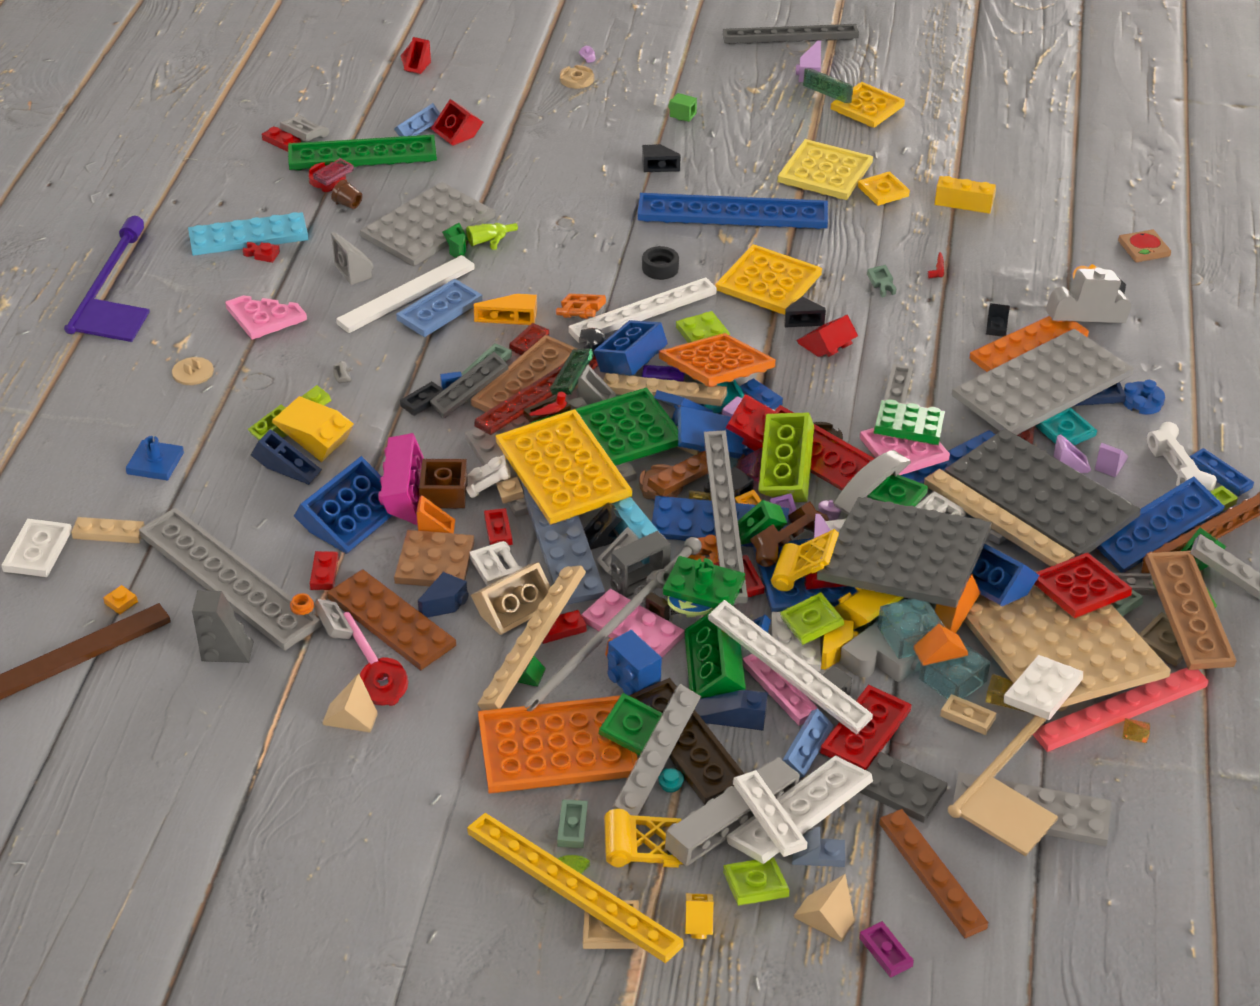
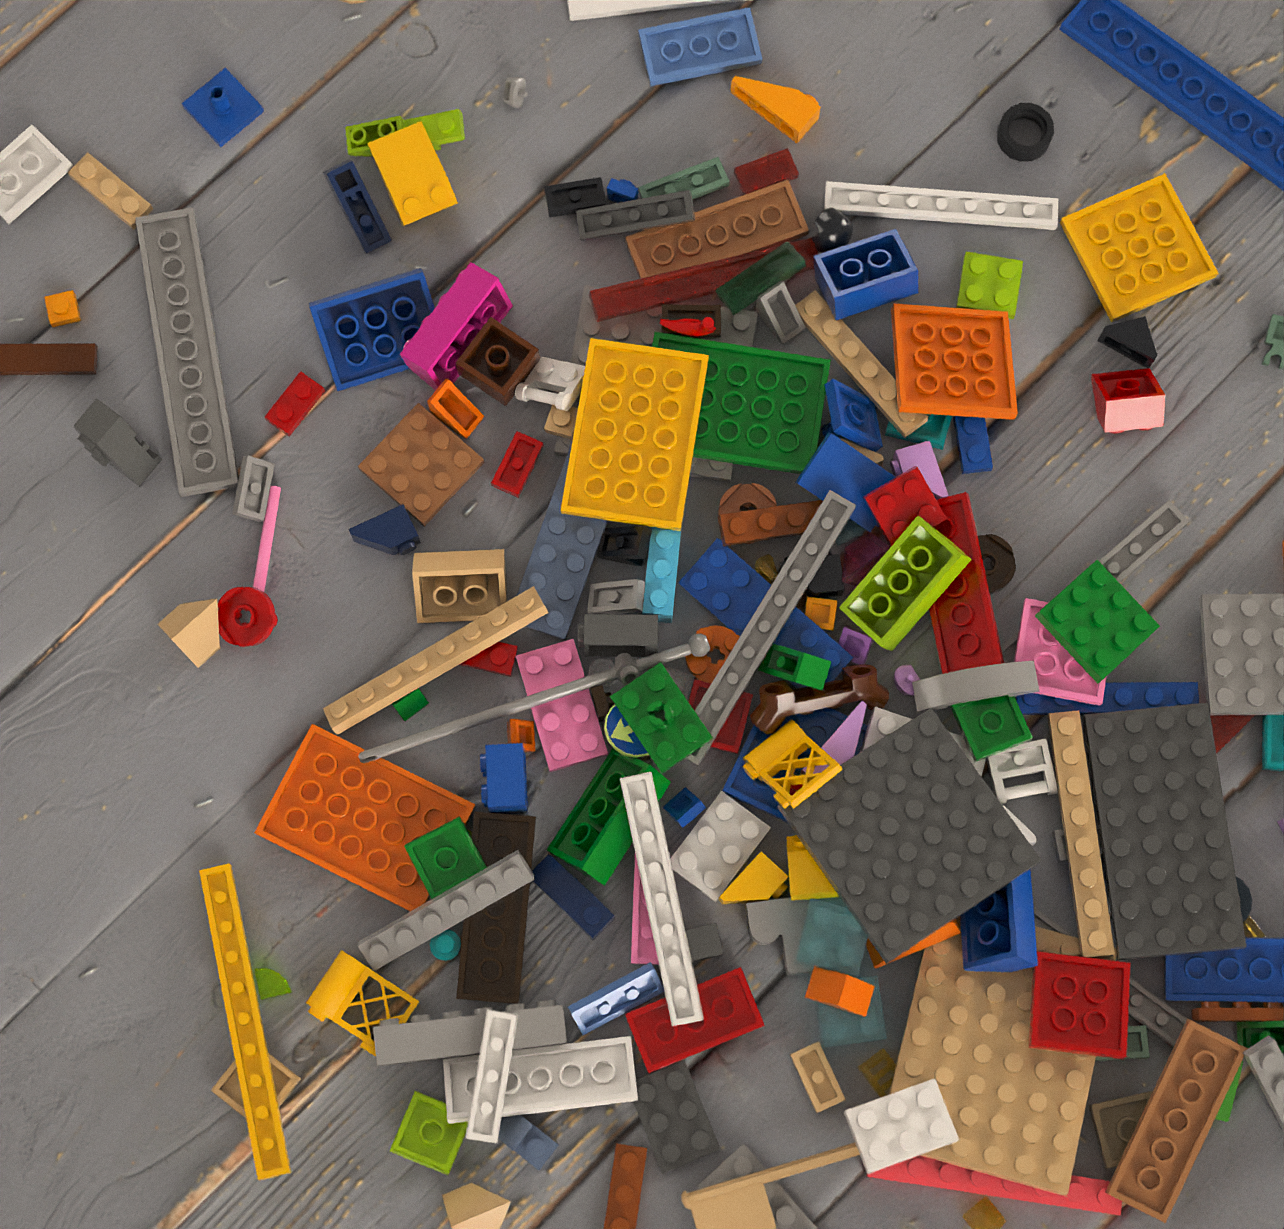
camera: 35 degrees right, 35 degrees up
orange plate [290,593,314,615] -> none
dark orange plate [327,569,456,671] -> none
white plate [469,541,523,586] -> none
orange plate [556,294,606,319] -> none
sand green plate [557,799,588,848] -> none
dark purple plate [642,365,685,382] -> none
yellow slope [685,893,714,939] -> none
lime plate [780,592,844,645] -> none
lavender slope [1053,434,1091,473] -> none

